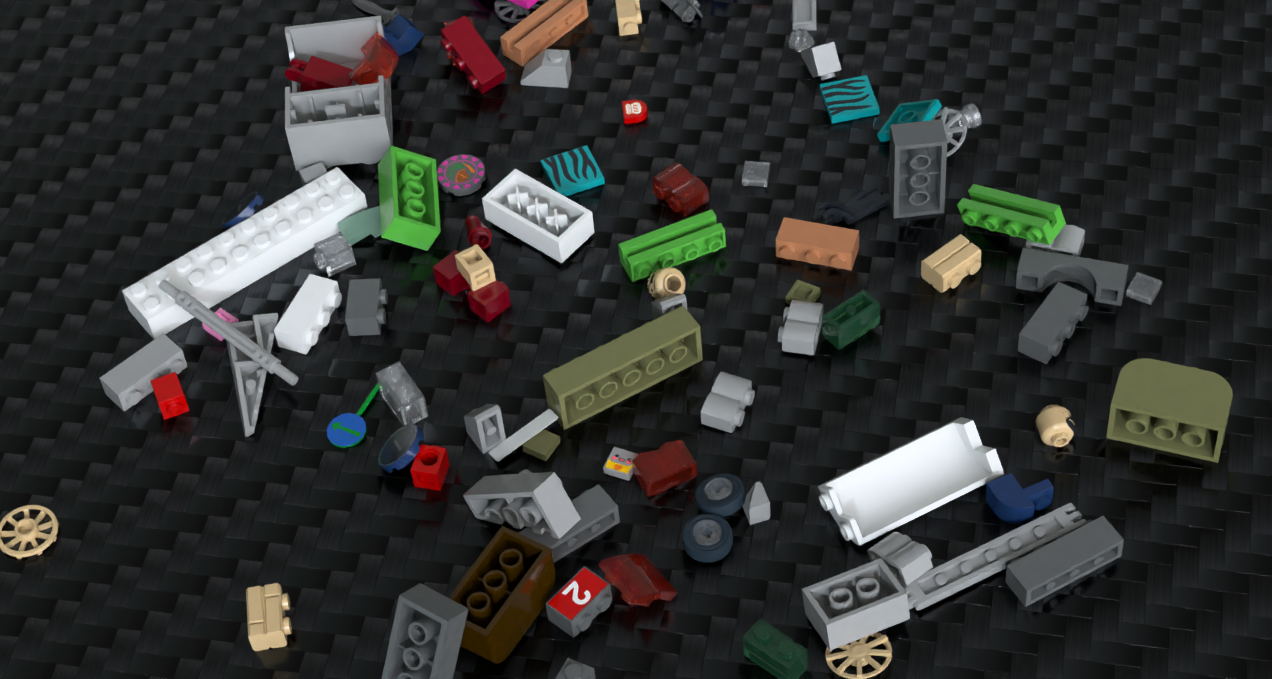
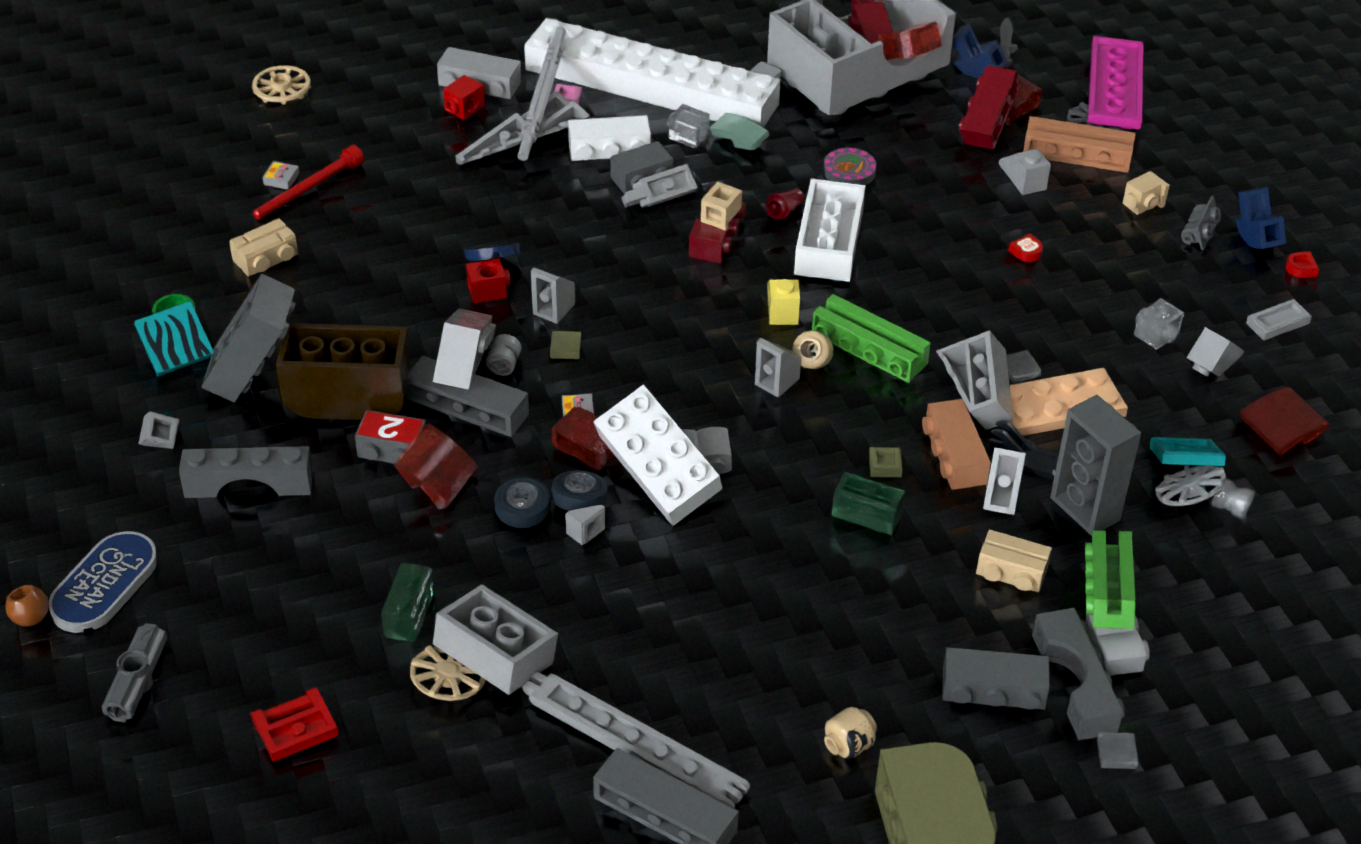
camera: 55 degrees right, 5 degrees down
tile [221,191,264,230] -> none
blue piece [327,377,385,448] -> none
clear brick [375,362,428,426] -> none
bright green brick [378,145,441,251] -> none
white sticker [489,409,559,462] -> none
teal tile [541,145,605,197] -> none
olive brick [543,306,703,430] -> none
clear red brick [653,163,709,216] -> none
light grey brick [778,300,824,355] -> none
clear plate [789,28,815,52] -> none
white cylinder [818,417,1004,546] -> none
teal tile [820,75,880,124] -> none
light grey brick [867,532,933,586] -> none
dark blue brick [985,473,1054,525] -> none
none -> red piece [253,145,364,220]
none -> light grey tile [263,161,299,189]
none -> white brick [593,384,723,526]
none -> light grey hinge [621,164,698,208]
none -> light yellow slope [767,279,800,325]
none -> light grey wedge [937,330,1013,430]
none -> light grey slope [983,448,1026,515]
none -> light nougat plate [1009,368,1128,436]
none -> clear brick [1134,298,1184,350]
none -> clear red slope [1240,387,1330,456]

